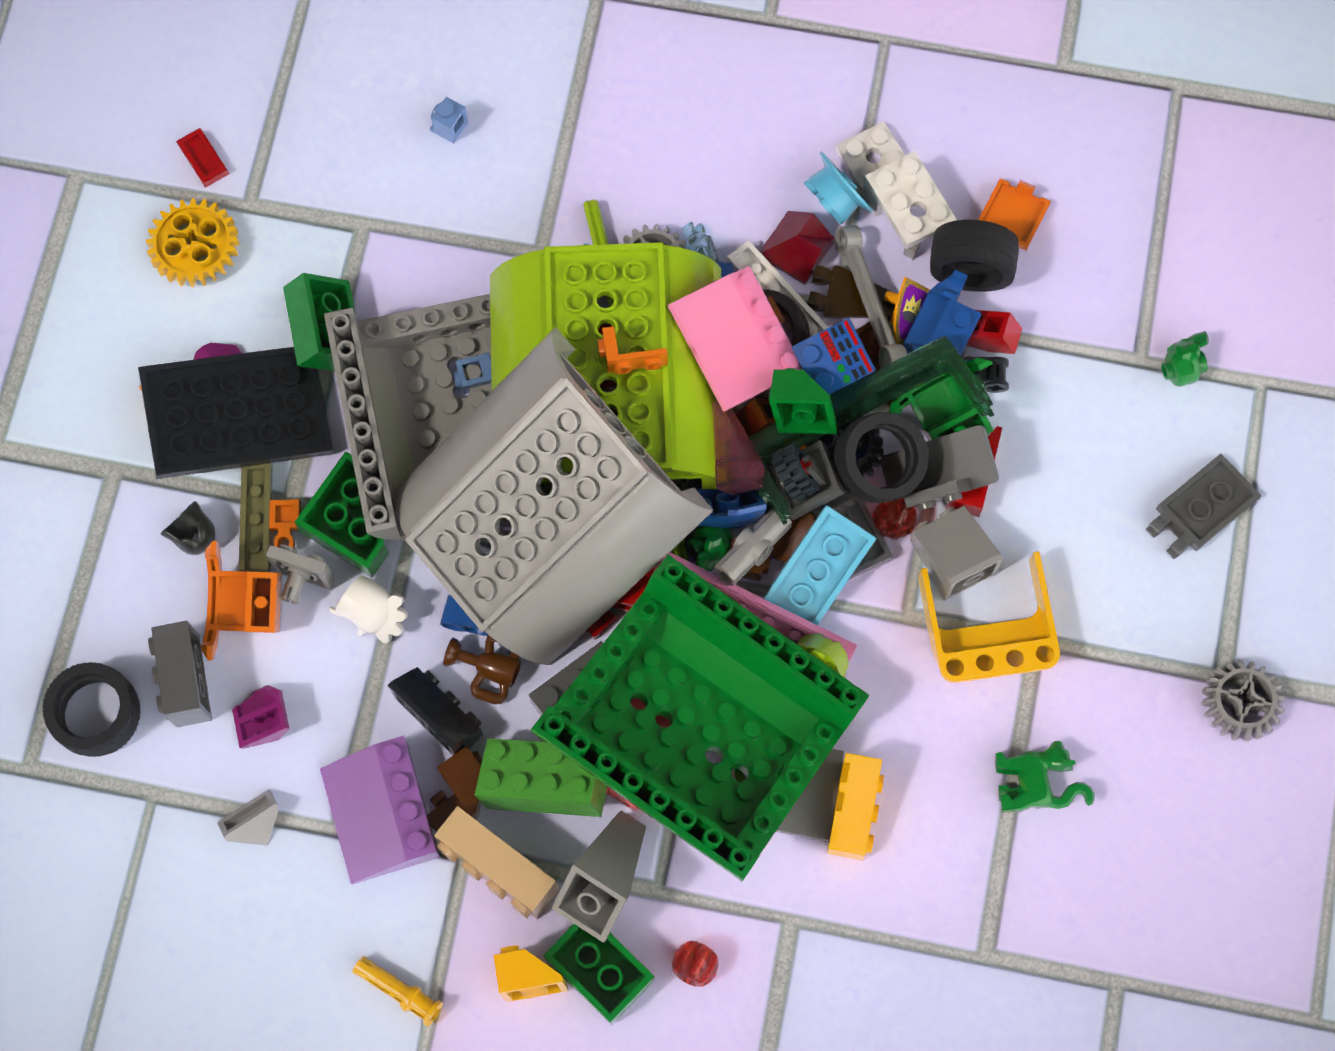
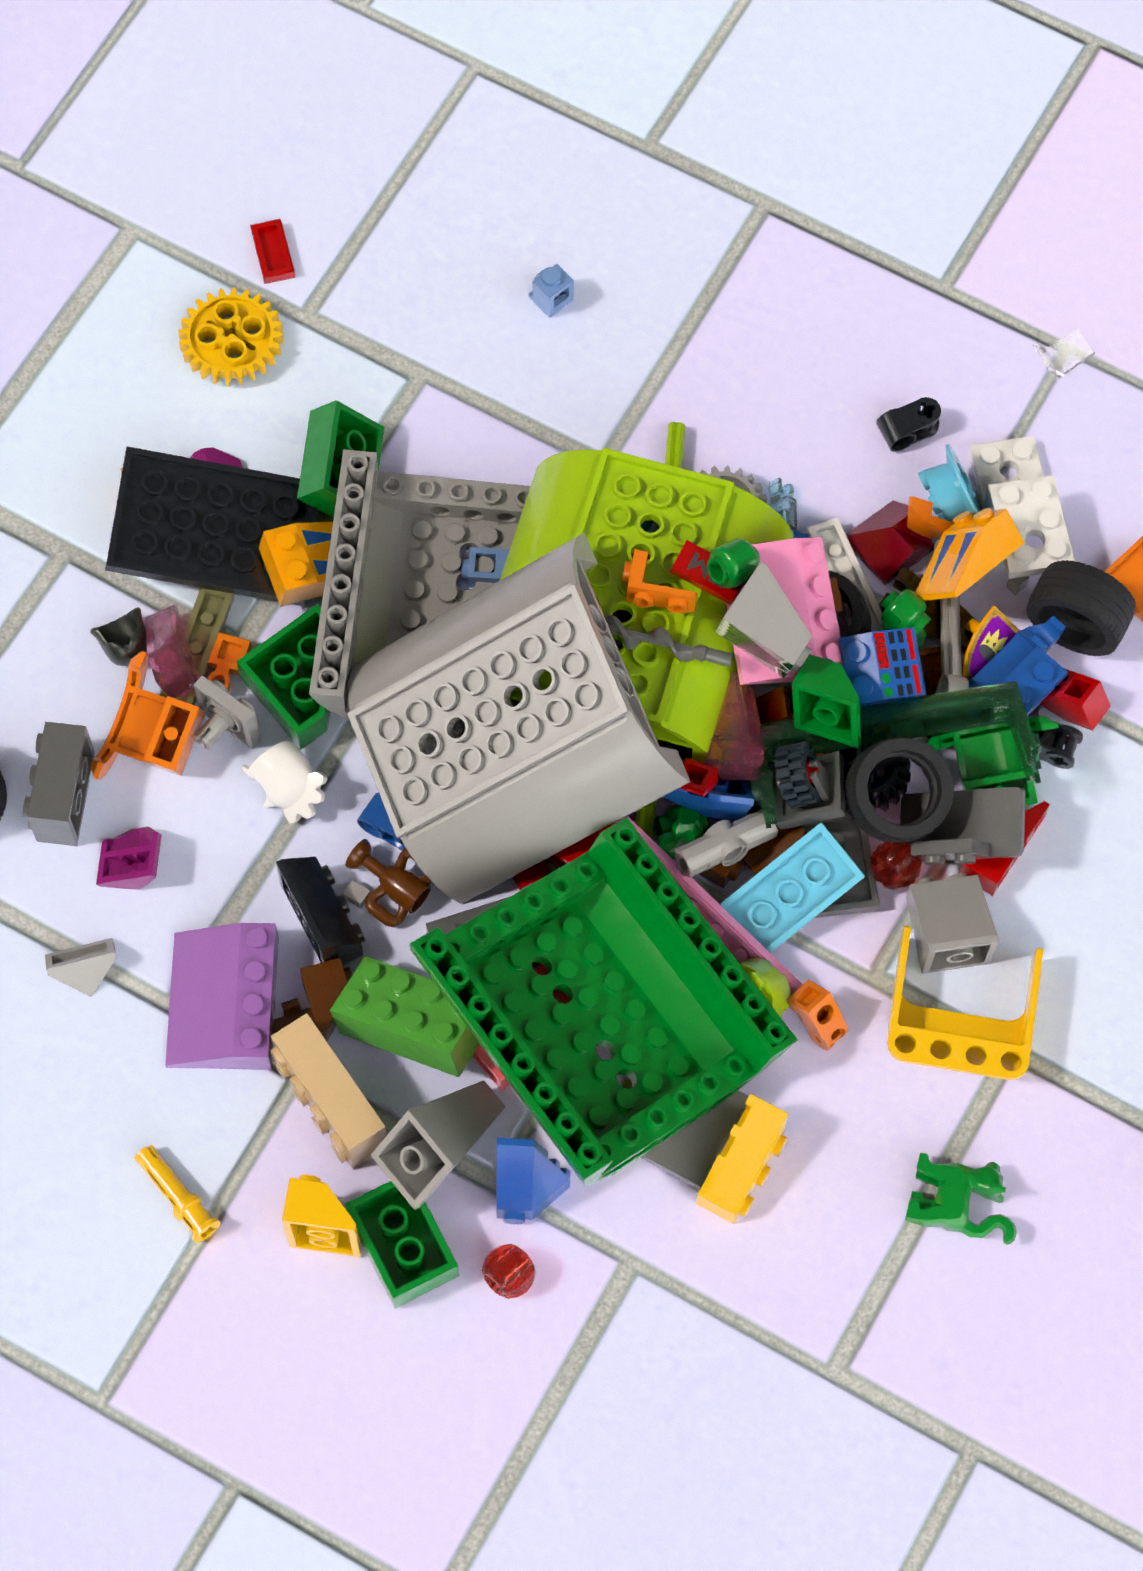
camera: 15 degrees right, 5 degrees down
none -> clear pink slope [145,604,199,698]
none -> light orange slope [259,522,333,607]
none -> light grey piece [343,880,370,909]
none -> wedge [496,1138,571,1224]
none -> dark grey piece [604,615,733,667]
none -> red tile [669,540,741,605]
none -> red slope [679,757,718,797]
none -> green head [707,538,760,589]
none -> light grey slope [715,562,812,678]
none -> orange leg [786,980,849,1051]
none -> black piece [876,397,941,452]
none -> green head [880,589,931,650]
none -> orange slope [907,496,954,539]
none -> light orange slope [915,508,1025,601]
none -> clear bracket [1032,327,1095,379]

